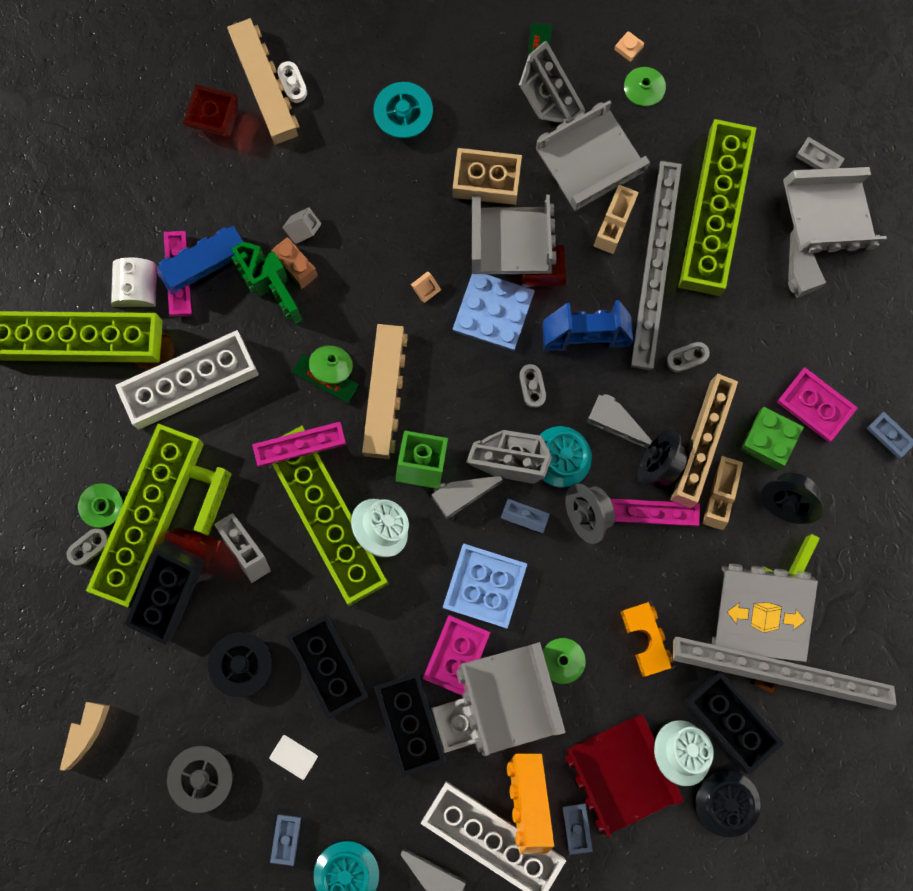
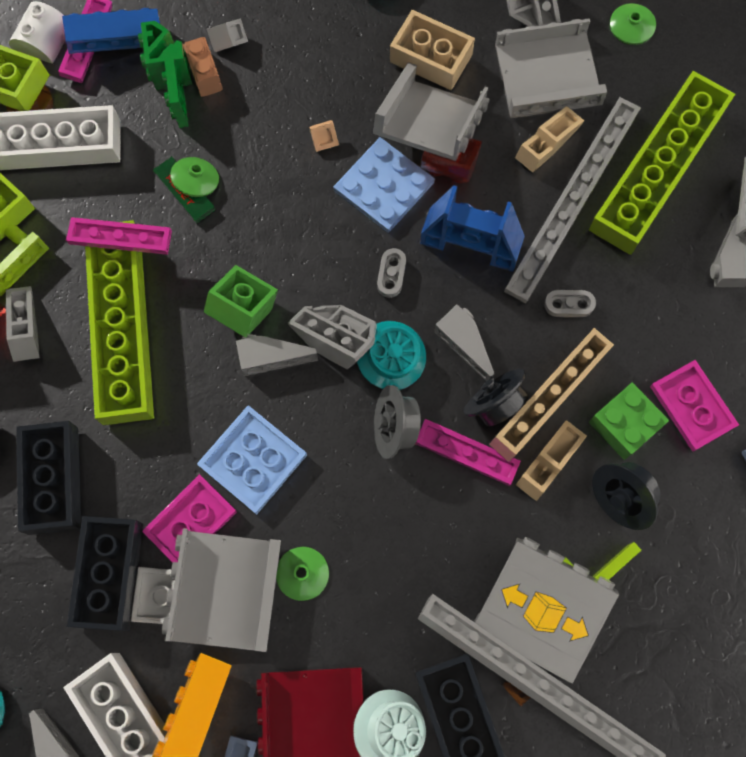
camera: 25 degrees right, 5 degrees down
light aqua wheel [351,499,409,557] -> none
tan brick [362,324,408,459] -> none
sand blue plate [501,499,550,533] -> none
light orange arch [621,602,673,677] -> none

